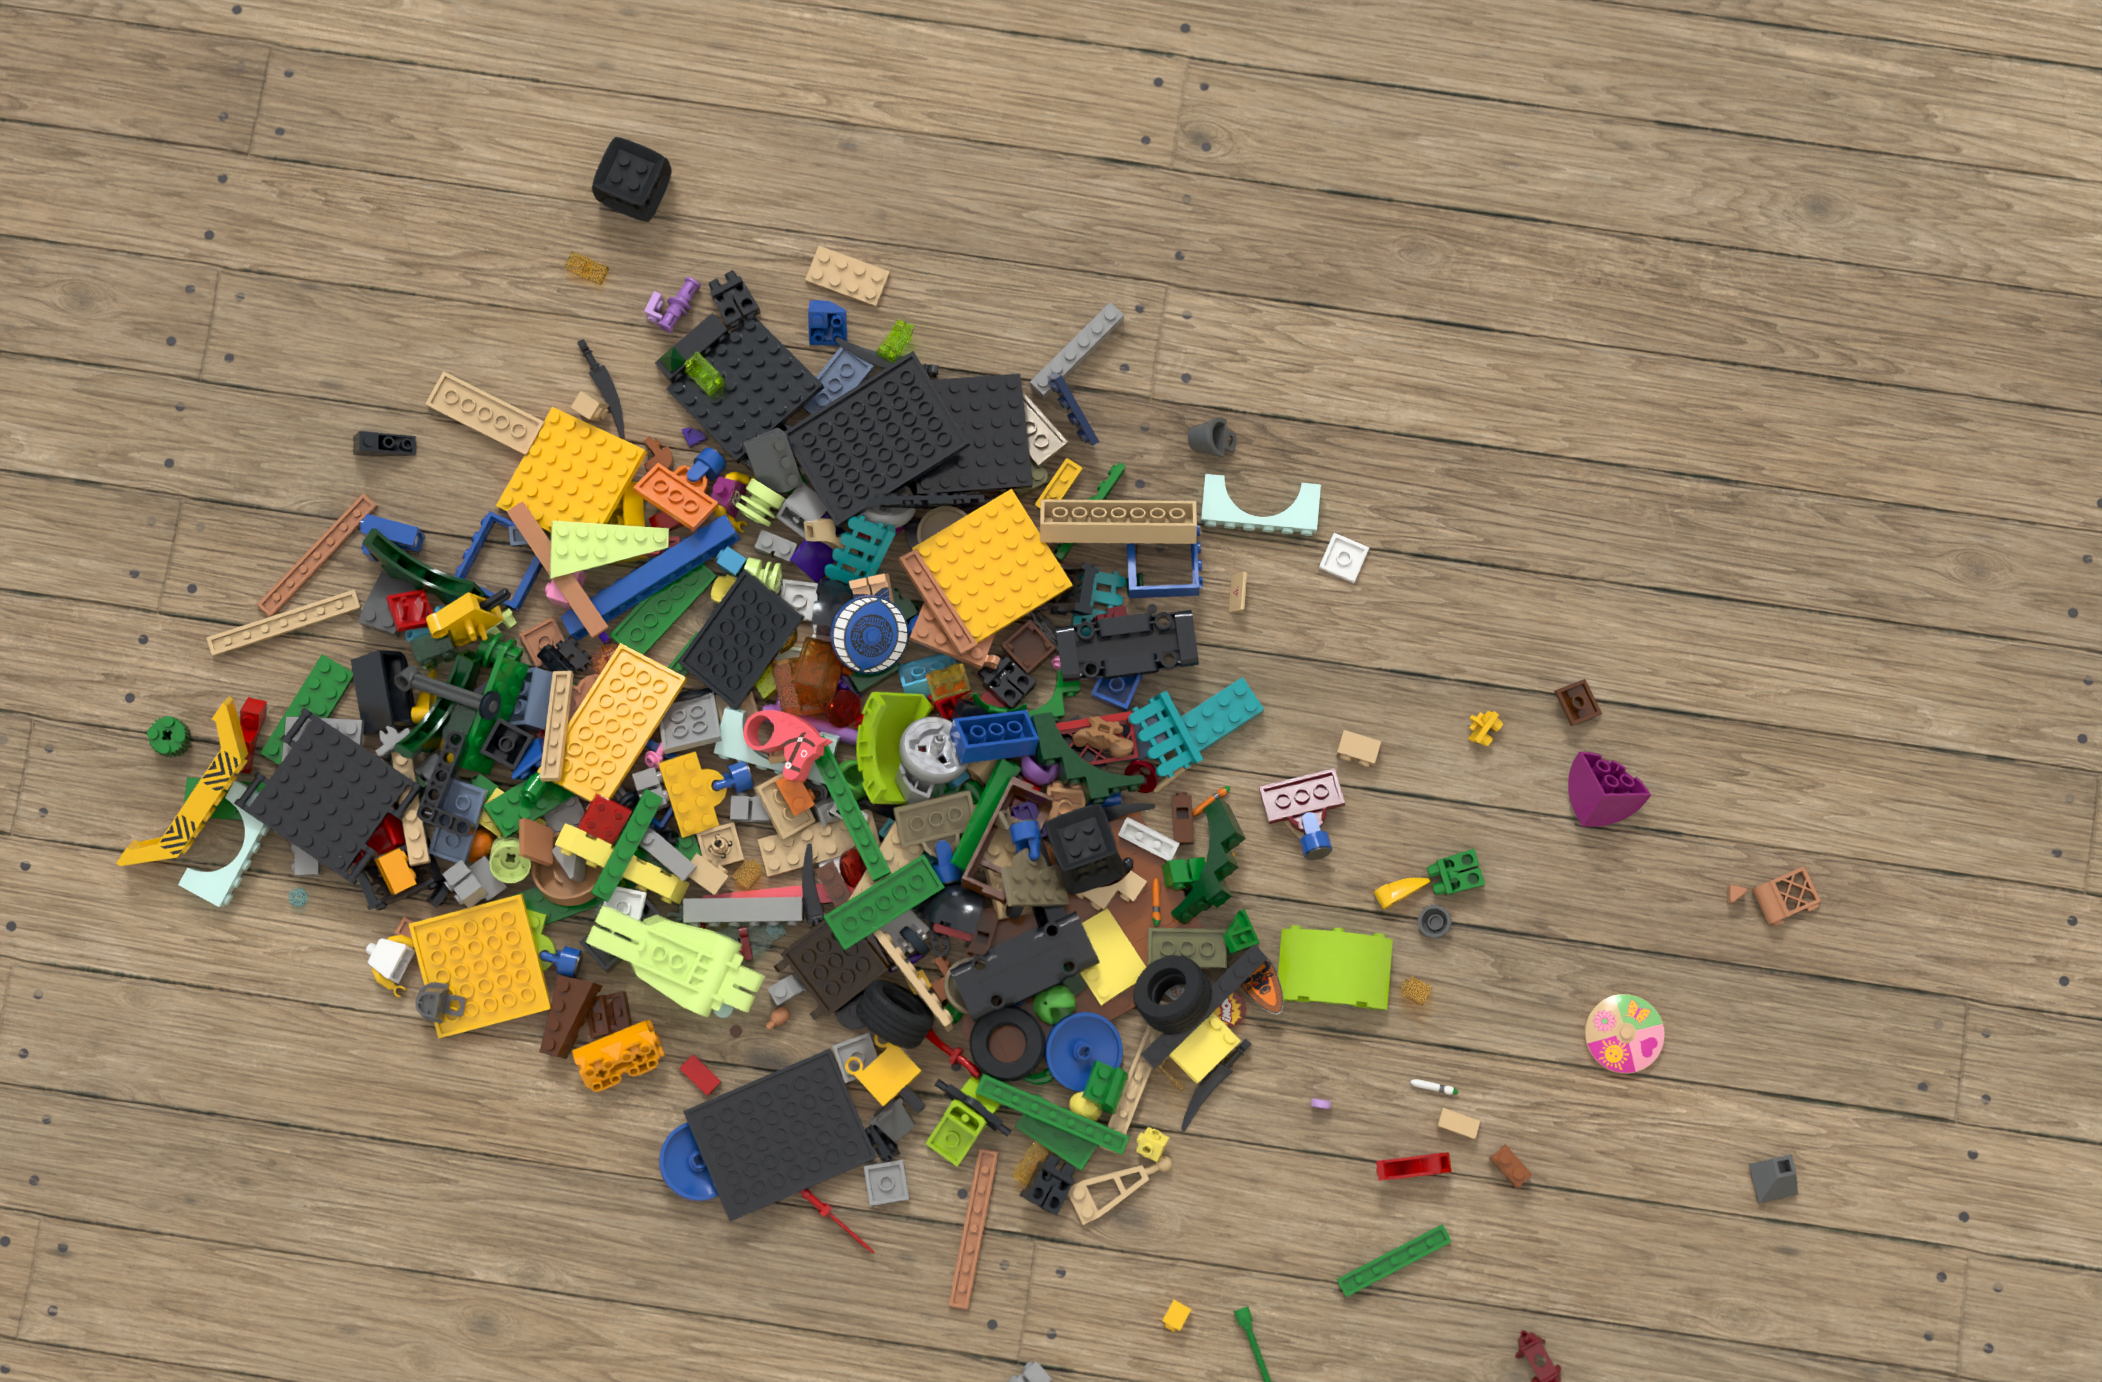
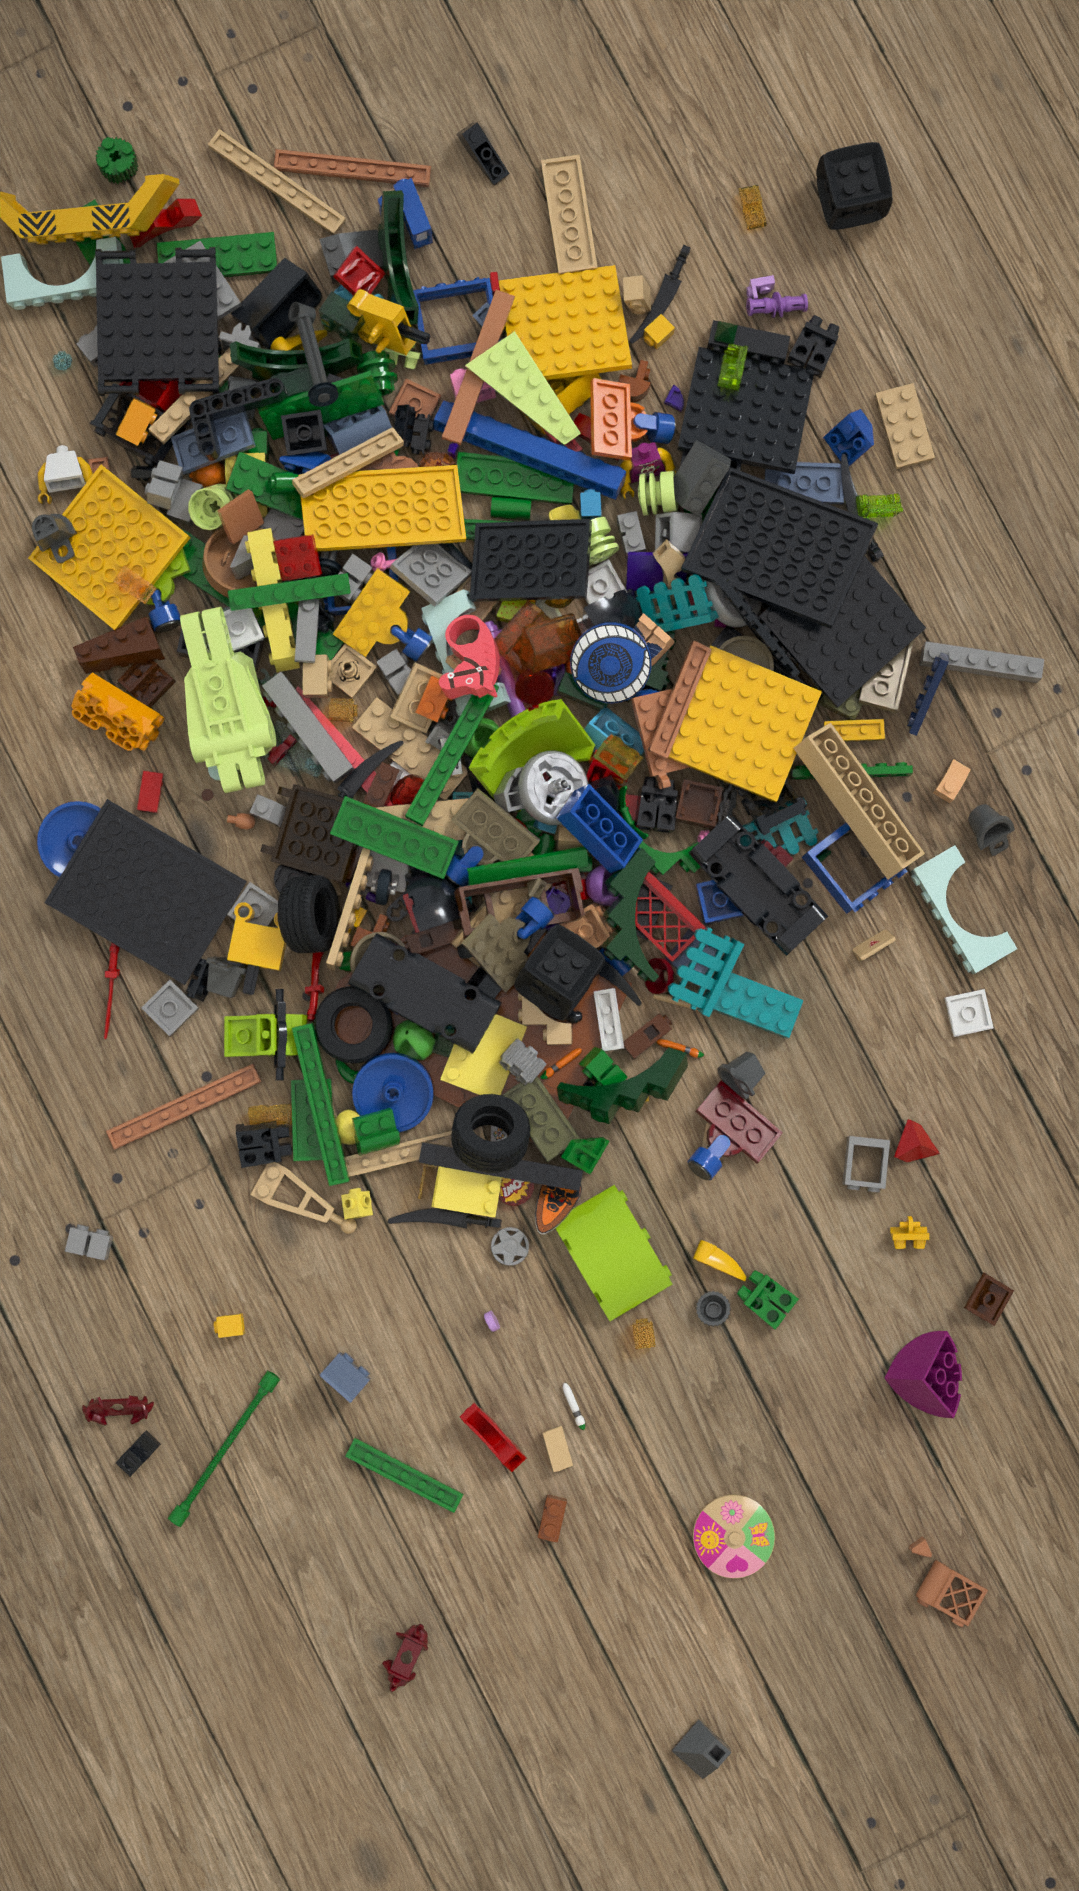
camera: 50 degrees right, 5 degrees up
medium nougat animal [1072,716,1133,758] -> none
tan brick [1336,730,1381,768] -> none
none -> clear yellow slope [114,565,157,605]
none -> sand blue slope [319,1352,371,1403]
none -> red tile [490,272,500,296]
none -> green brick [491,497,532,521]
none -> light grey wheel [491,1227,529,1266]
none -> light grey brick [499,1039,547,1085]
none -> yellow brick [643,314,675,350]
none -> dark grey container [717,1051,766,1099]
none -> light grey window [842,1136,890,1193]
none -> red slope [894,1119,940,1162]
none -> light nougat slope [933,759,971,803]

